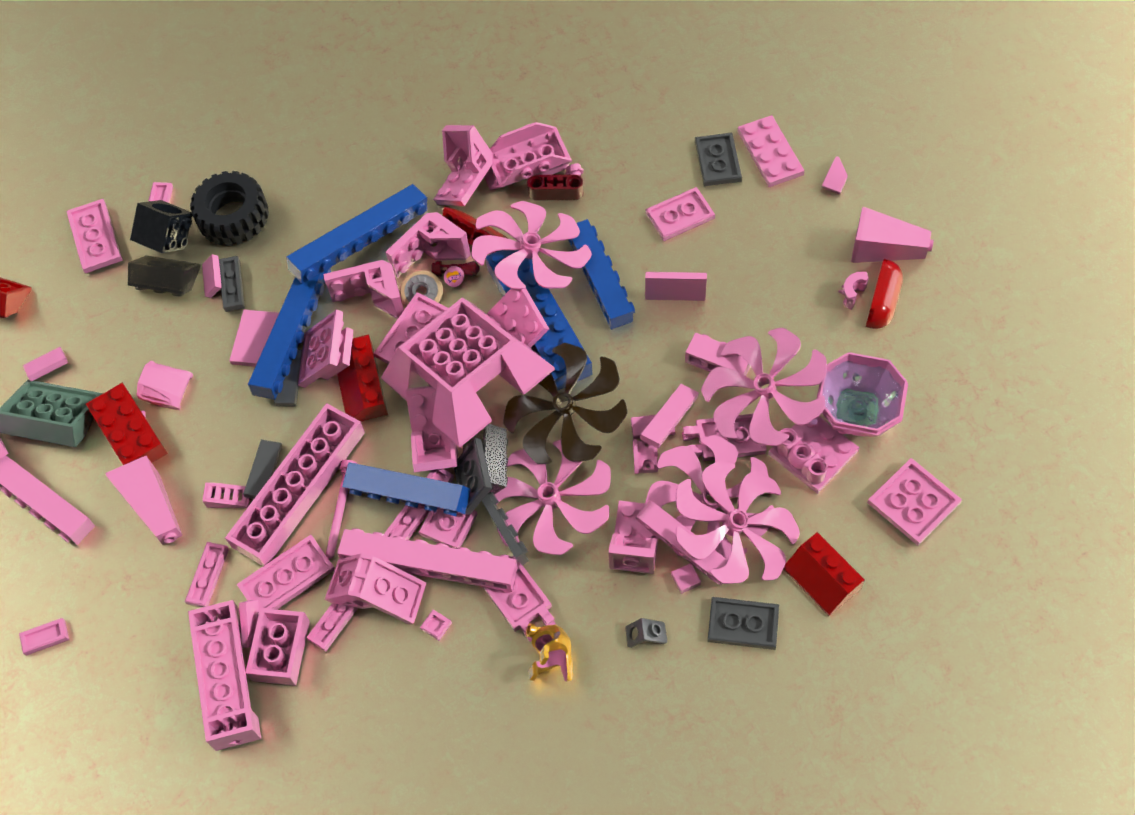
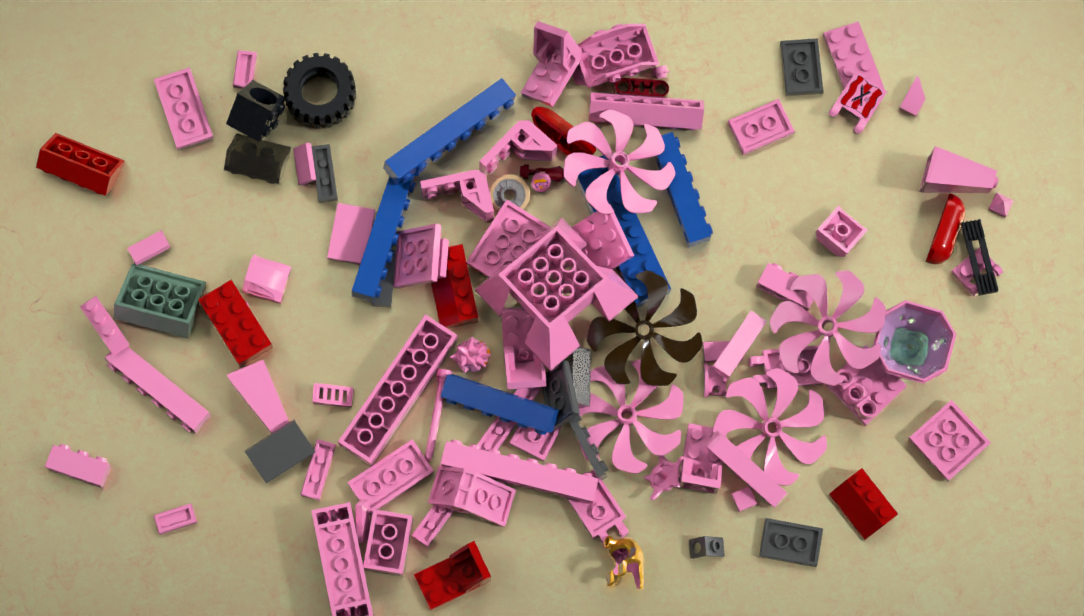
camera: 10 degrees left, 15 degrees up
dark grey tile [243,439,282,499] -> none
bright pink tile [420,610,452,641] -> none
bright pink tile [645,272,707,301] -> none
bright pink piece [676,460,800,584] -> none
bright pink piece [838,272,869,310] -> none
none -> dark grey tile [245,419,316,483]
none -> red bracket [414,541,491,610]
none -> bright pink hair [449,337,491,373]
none -> bright pink brick [589,92,704,130]
none -> bright pink piece [644,455,683,500]
none -> bright pink slope [815,206,868,257]
none -> flag [828,71,887,134]
none -> bright pink plate [951,247,1003,296]
none -> black container [961,219,999,296]
none -> bright pink slope [989,193,1013,217]

